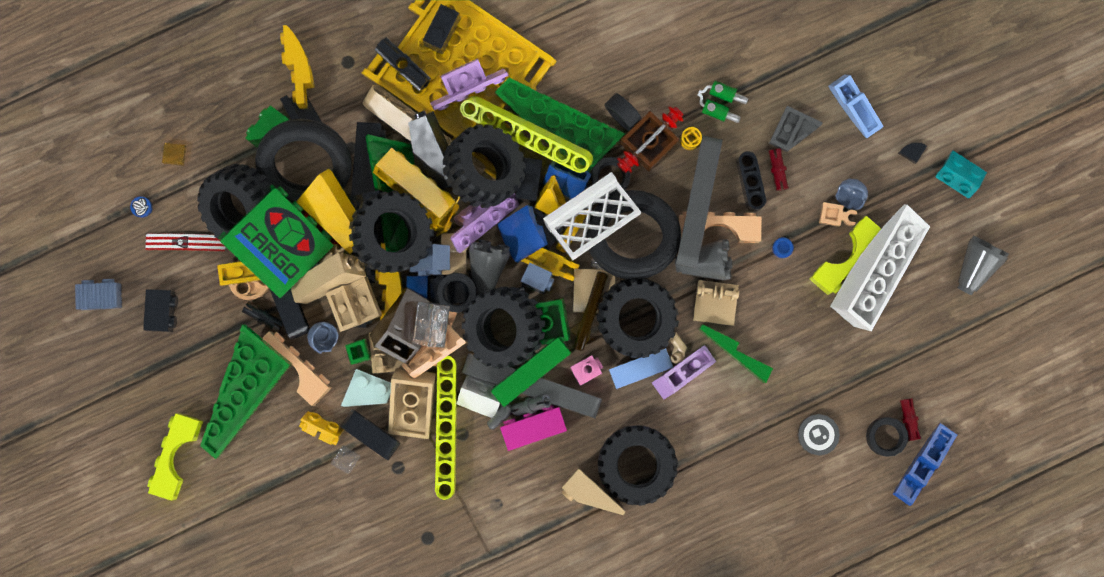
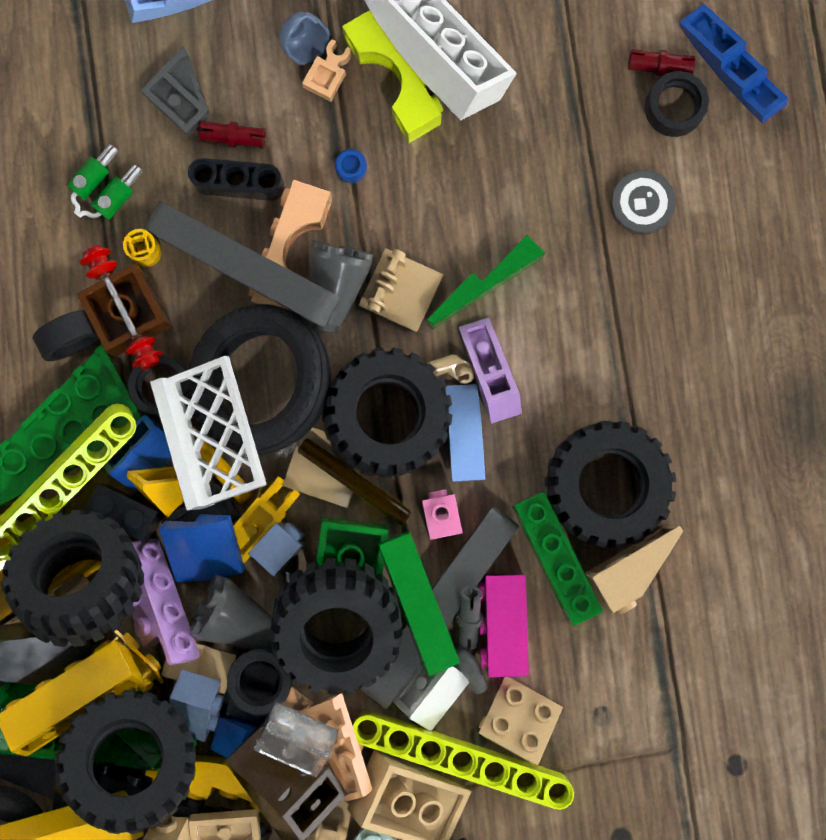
camera: 75 degrees left, 0 degrees up
none -> tan hinge [478,677,563,766]
none -> green brick [511,491,603,627]

